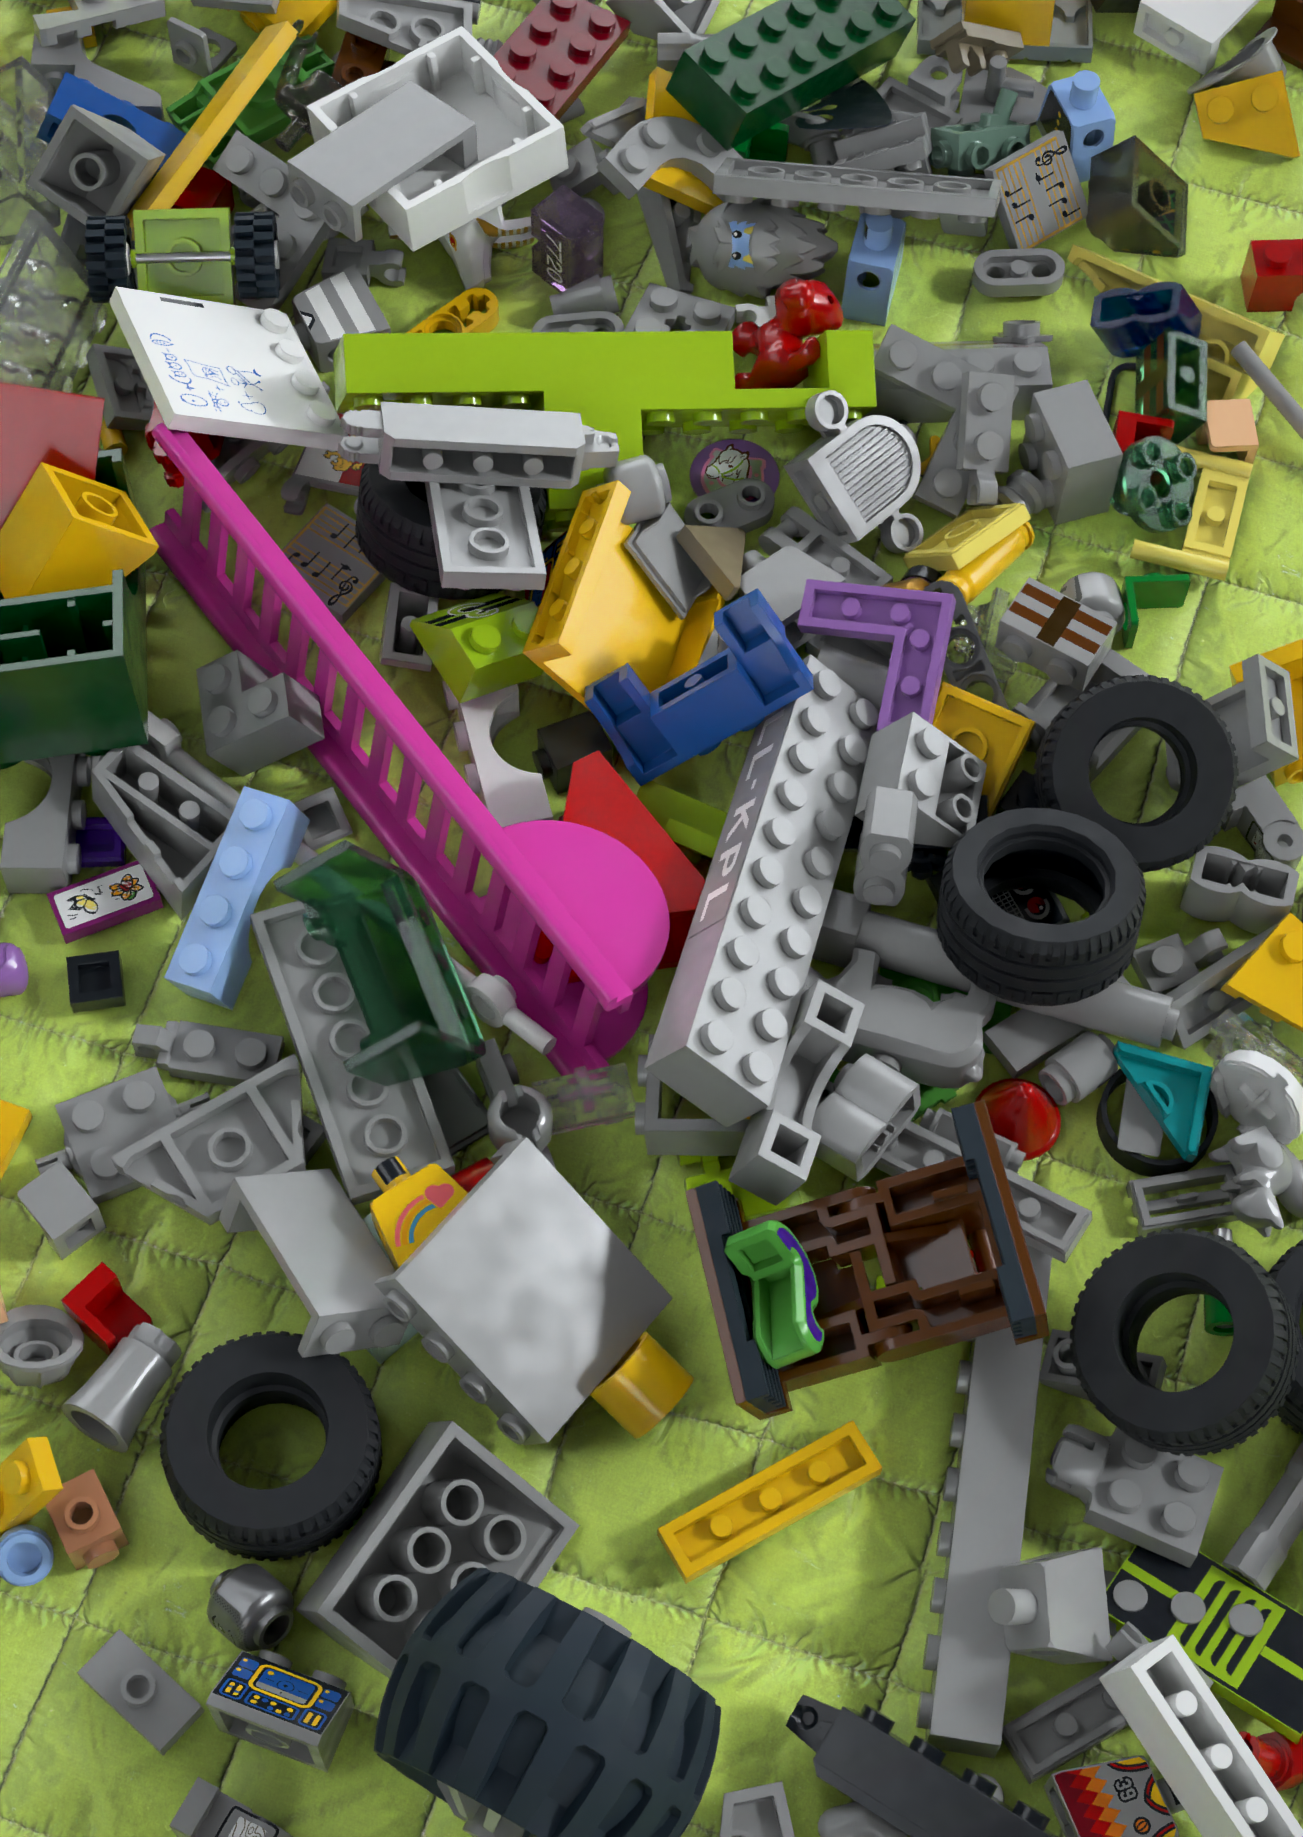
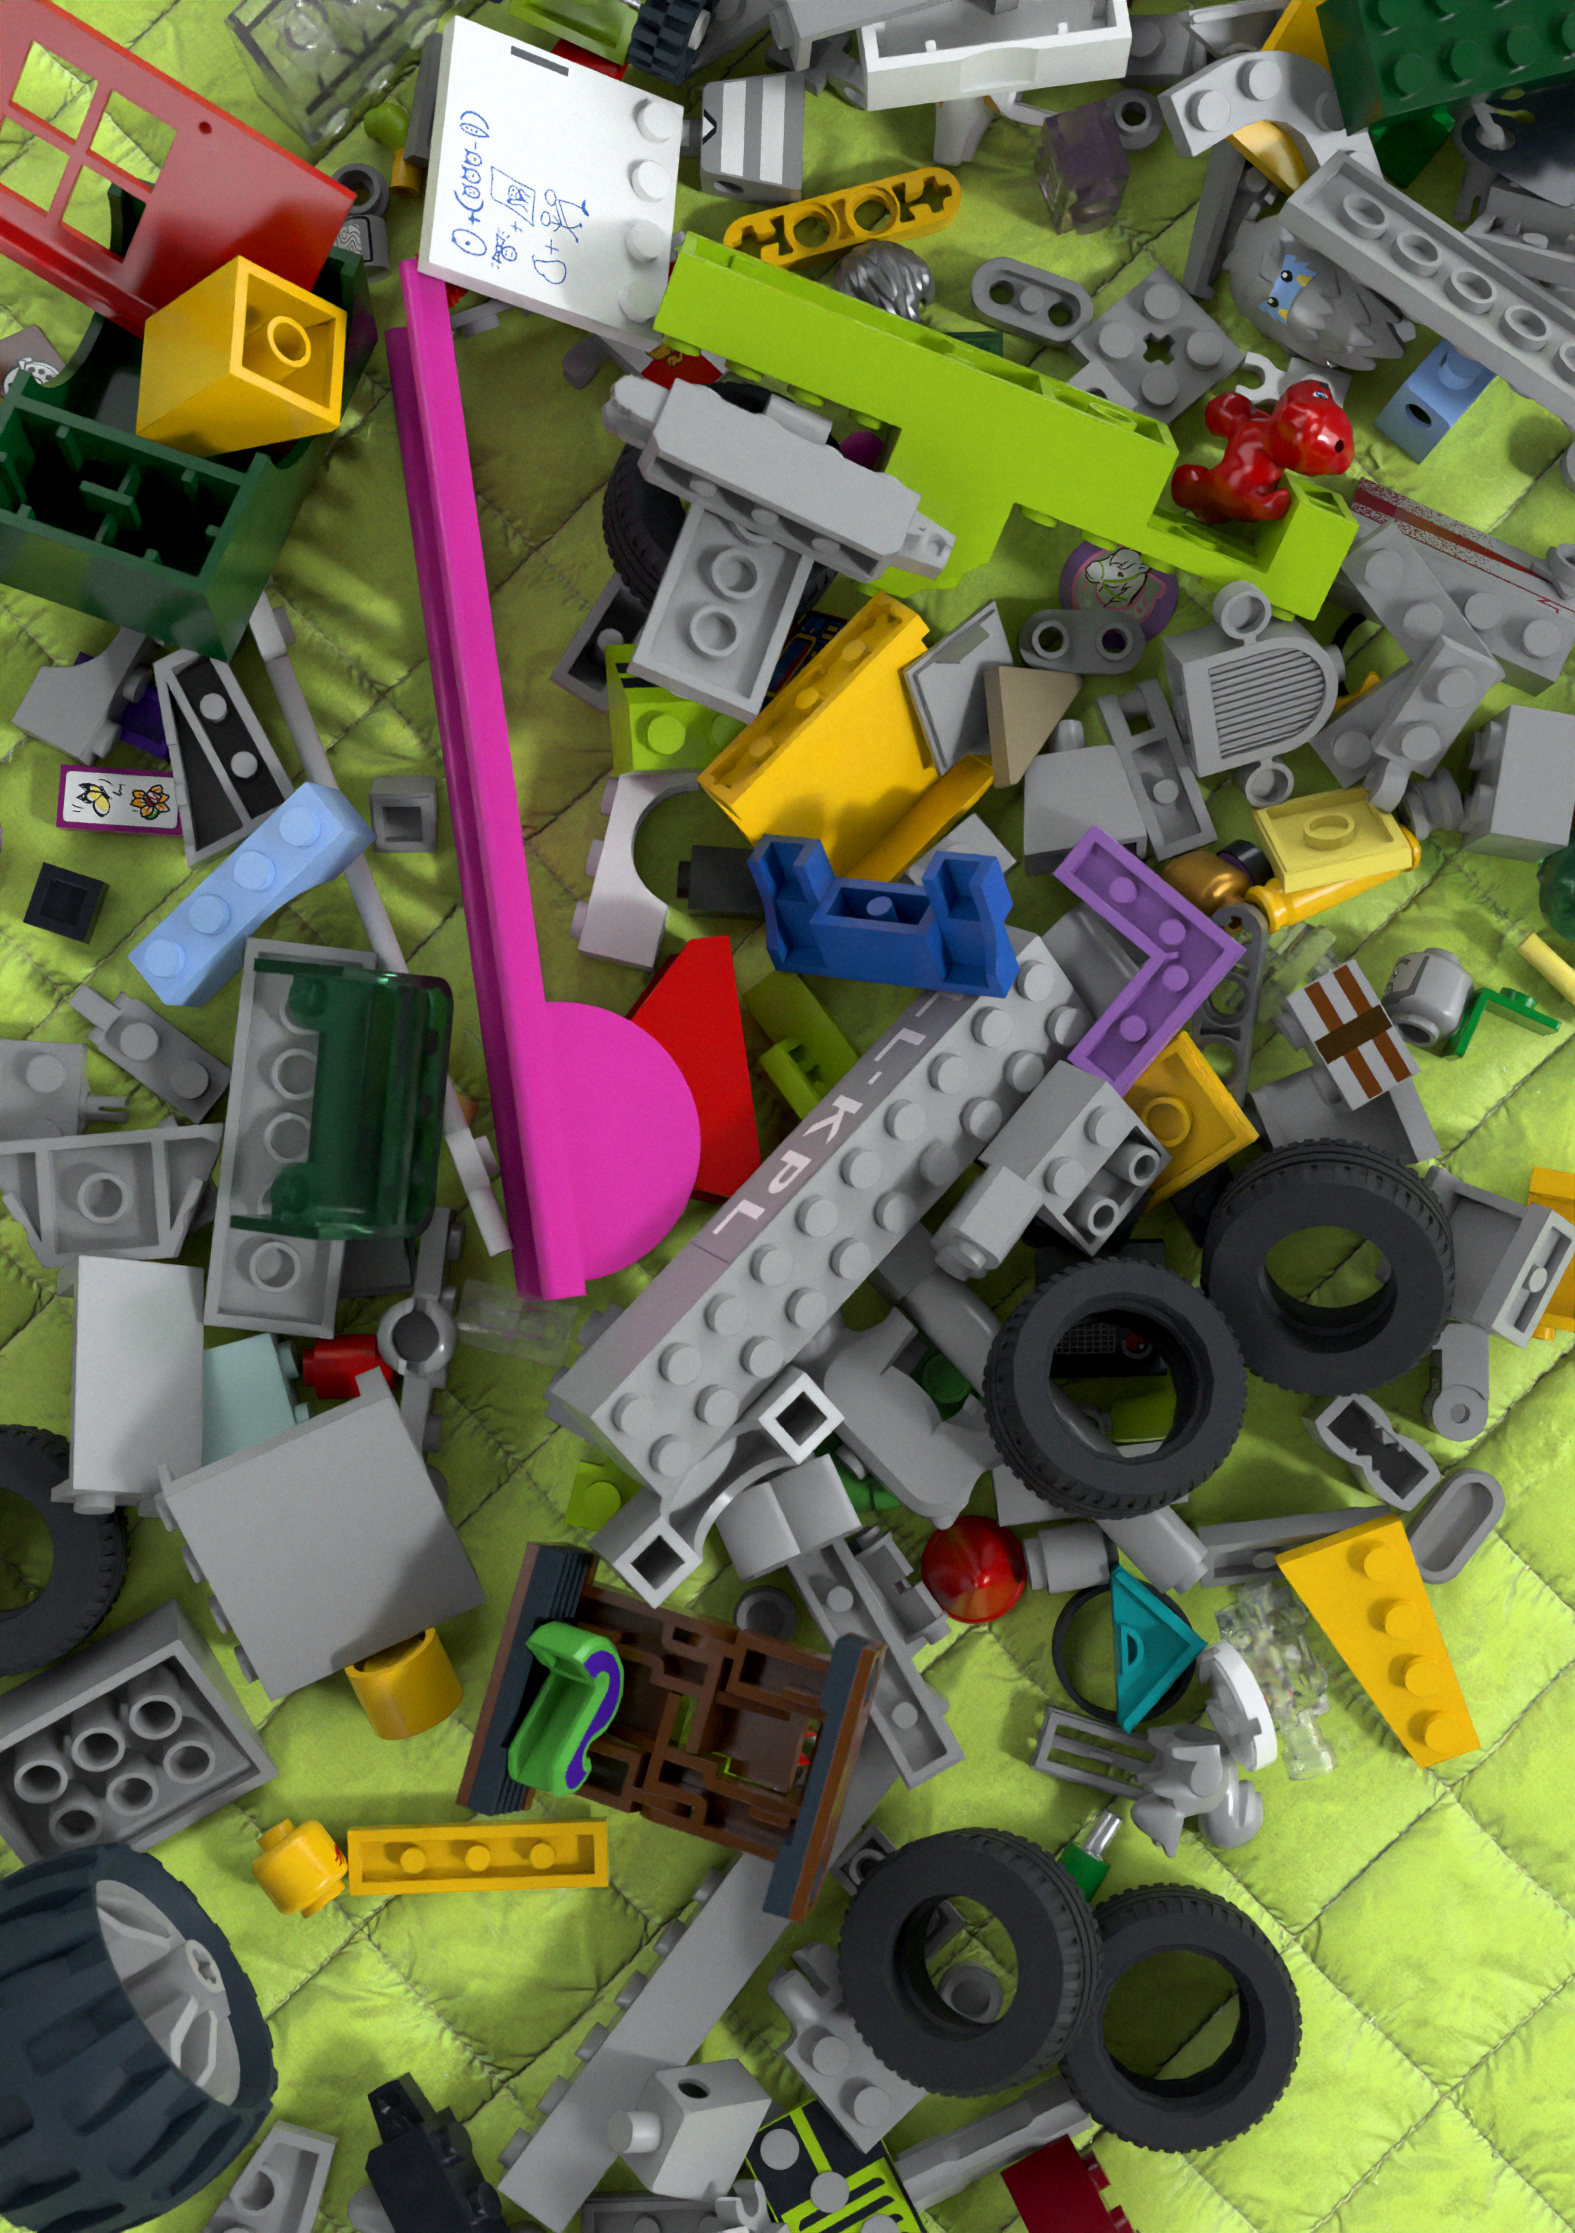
camera: 25 degrees right, 25 degrees up
light grey brick [196,650,325,776] -> none
light grey tile [281,503,386,624] -> none
yellow torso [369,1156,468,1270] -> none
light grey cone [549,274,620,315] -> none
light grey head [596,455,672,525] -> none
light grey sticker [1117,1078,1163,1157] -> none
light grey plate [1130,928,1228,995] -> none
none -> yellow head [251,1817,348,1919]

